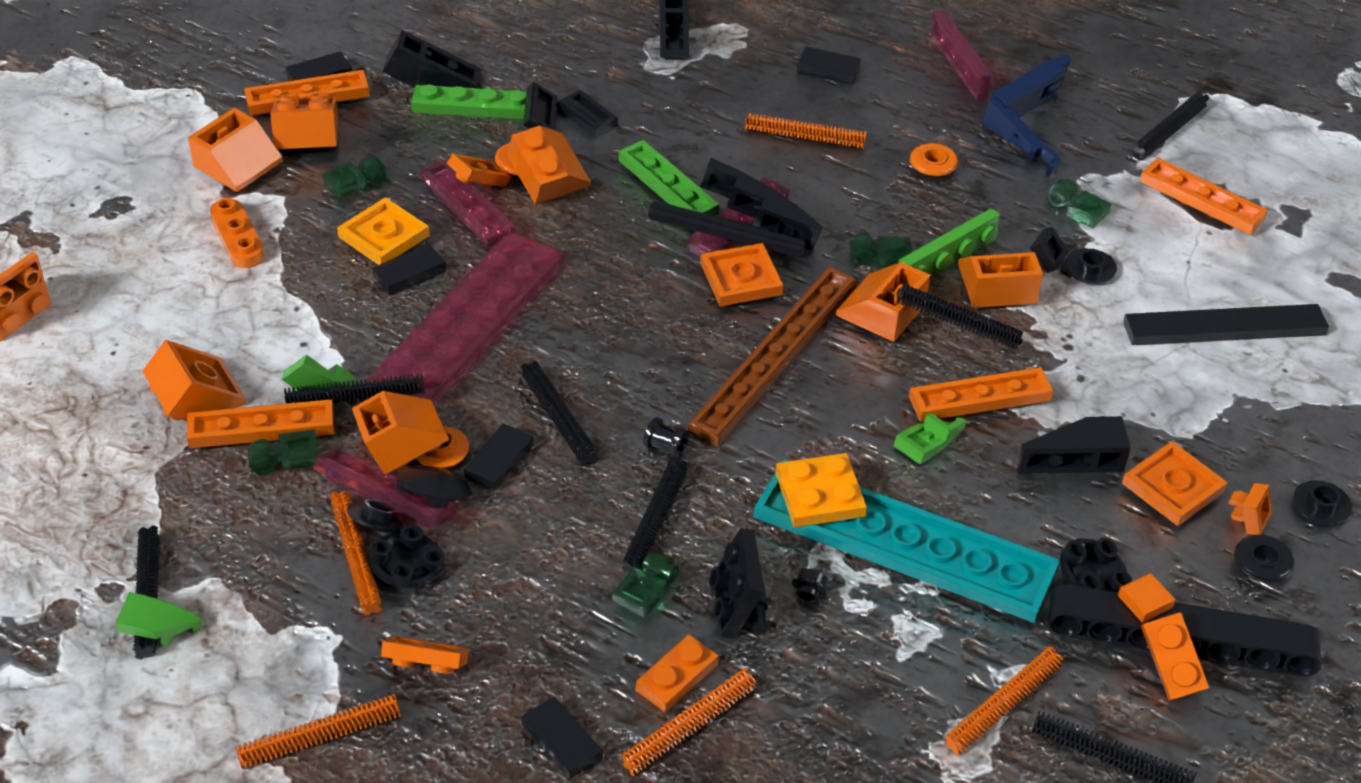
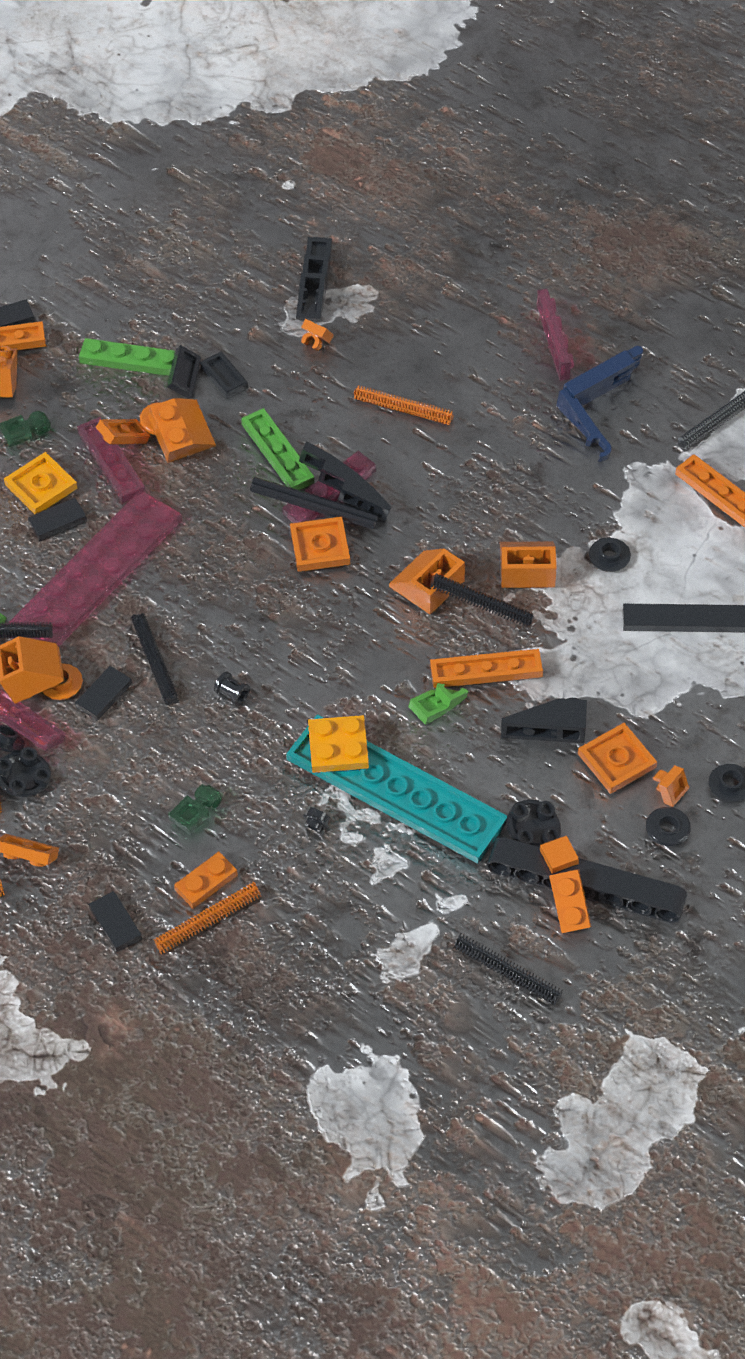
camera: 10 degrees right, 10 degrees up
black slope [382,30,481,89] -> none
black dish [396,465,470,508] -> none
black axle [621,456,688,577] -> none
dark orange tile [688,267,857,447] -> none
black plate [709,528,768,639] -> none
black tile [797,46,861,83] -> none
clear green plate [849,233,912,267] -> none
bright green plate [898,208,1000,276] -> none
orange piece [910,143,958,176] -> none
orange axle [945,646,1063,756] -> none
black plate [1030,226,1069,273] -> none
clear green plate [1048,179,1112,229] -> none
none -> orange tile [301,319,334,351]

